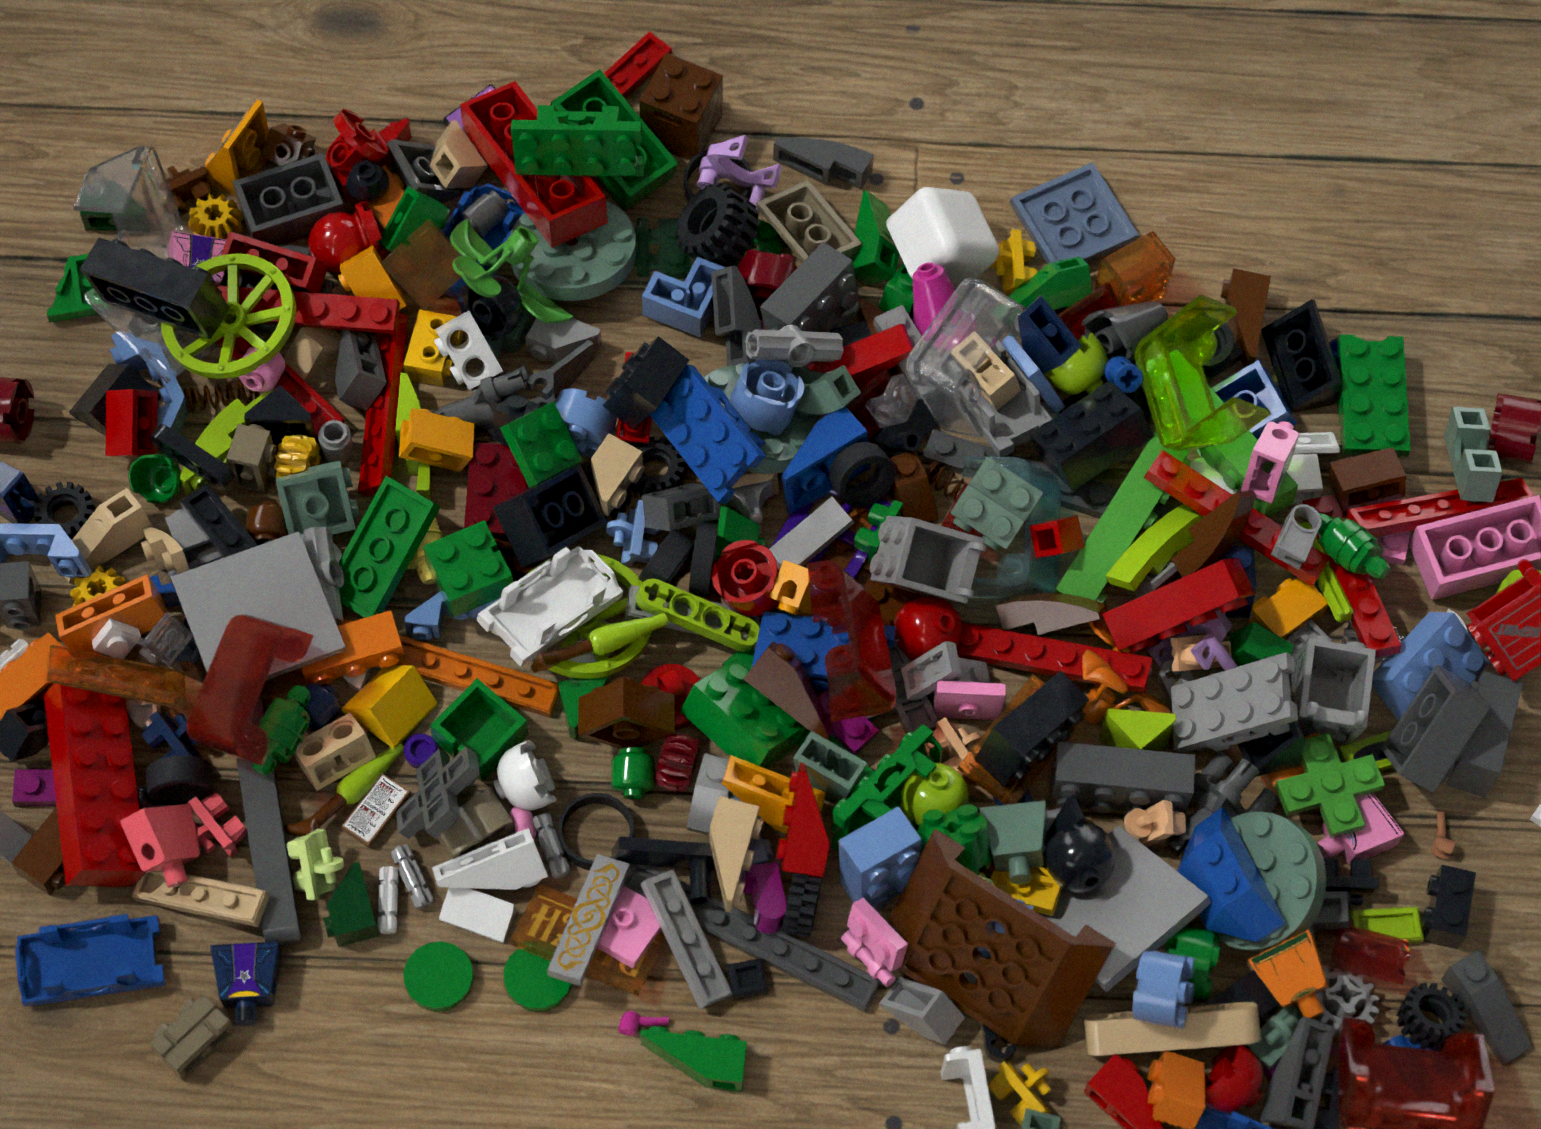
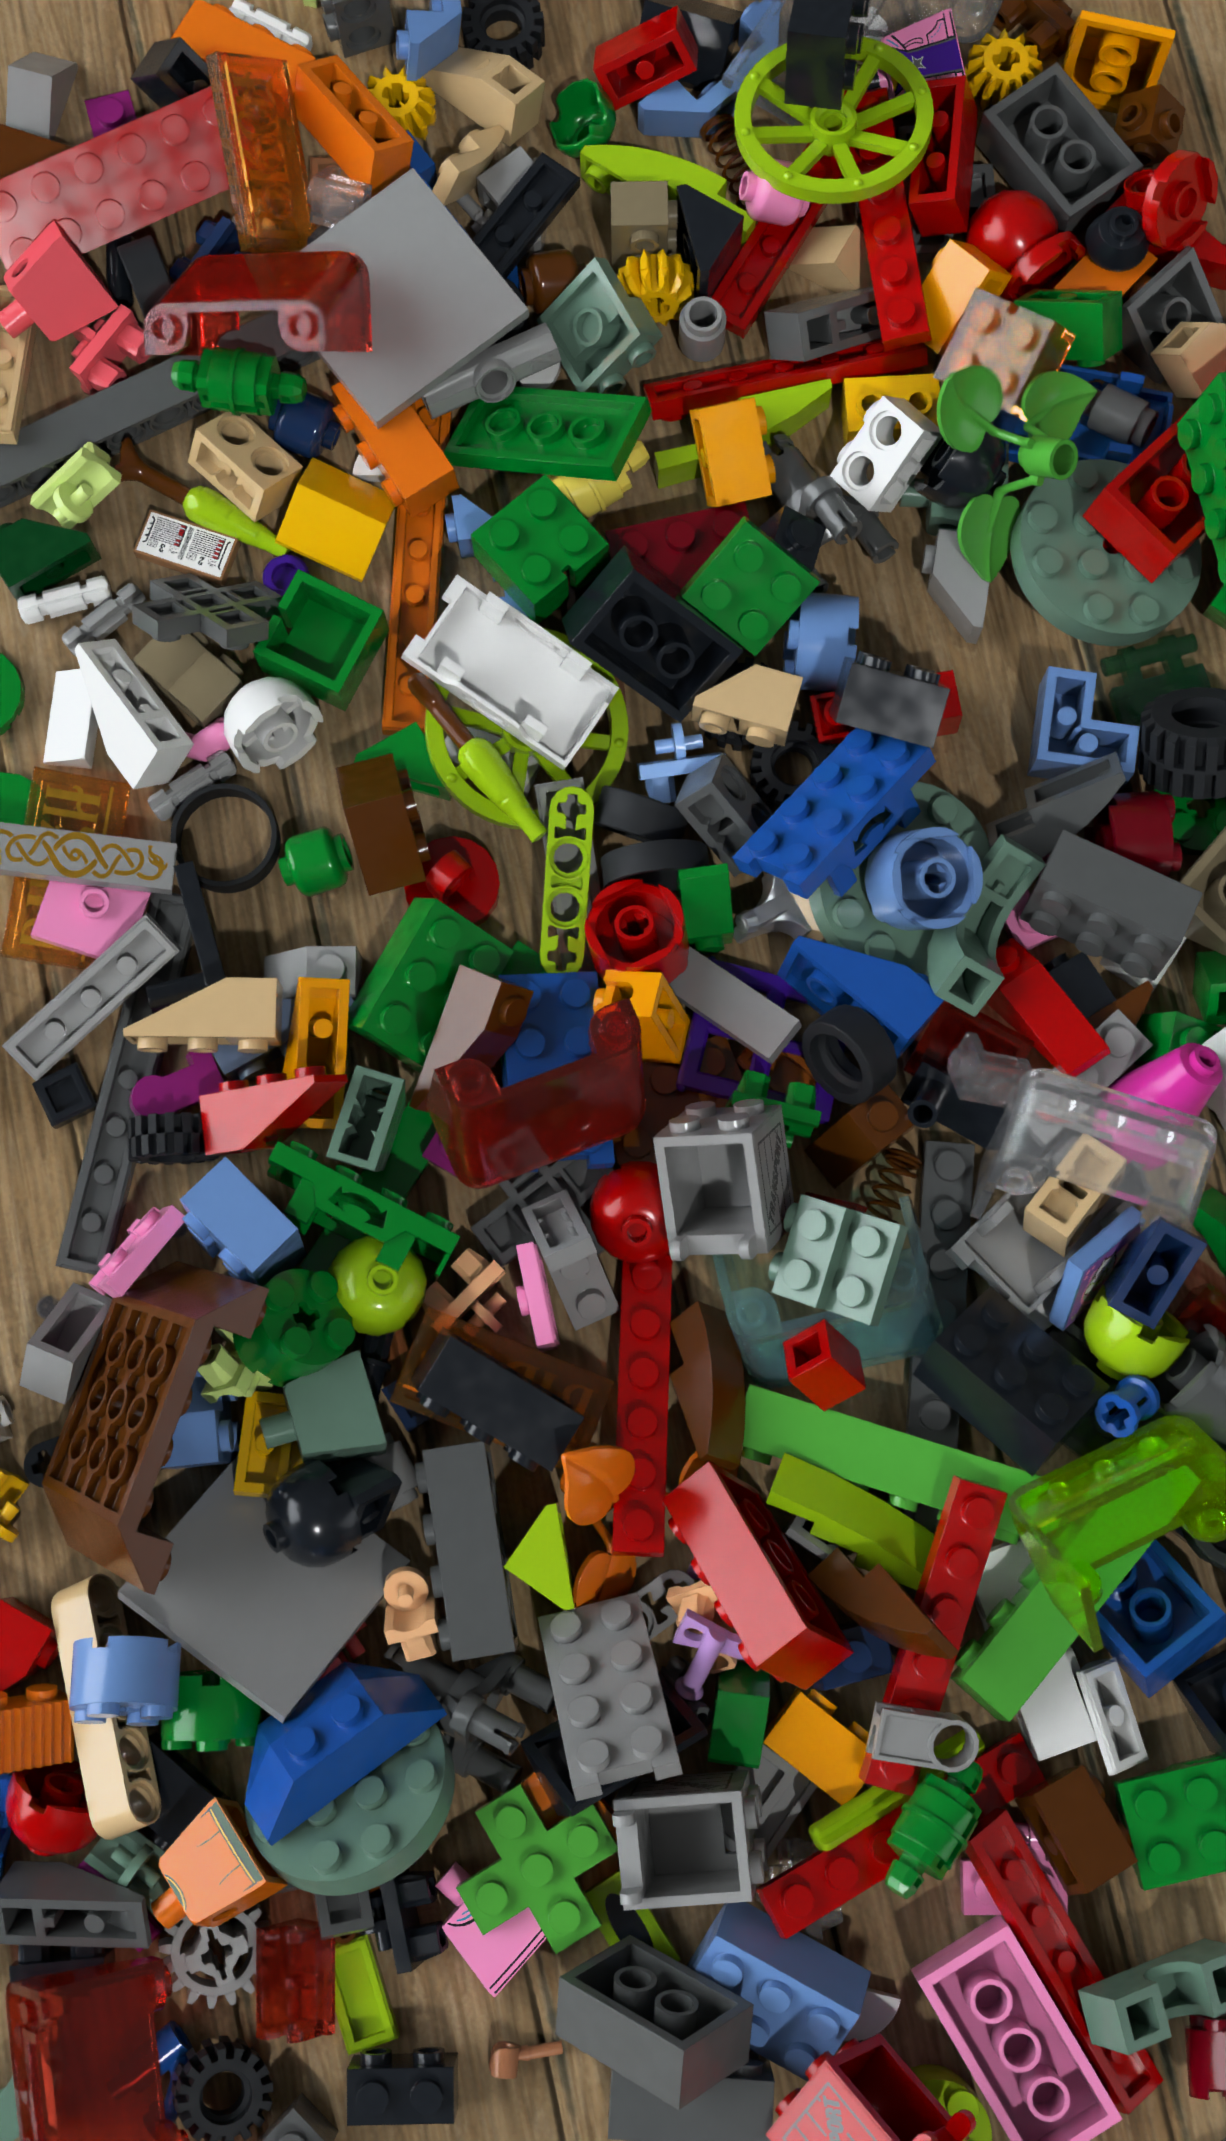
camera: 80 degrees right, 15 degrees up
white plate [92,618,141,661] -> none
black beam [149,424,235,490] -> none
dark grey flag [528,339,594,407] -> none
dark red gear [656,733,699,792] -> none
light grey piece [745,324,844,367] -> none
bright pink torso [1241,421,1299,504] -> none

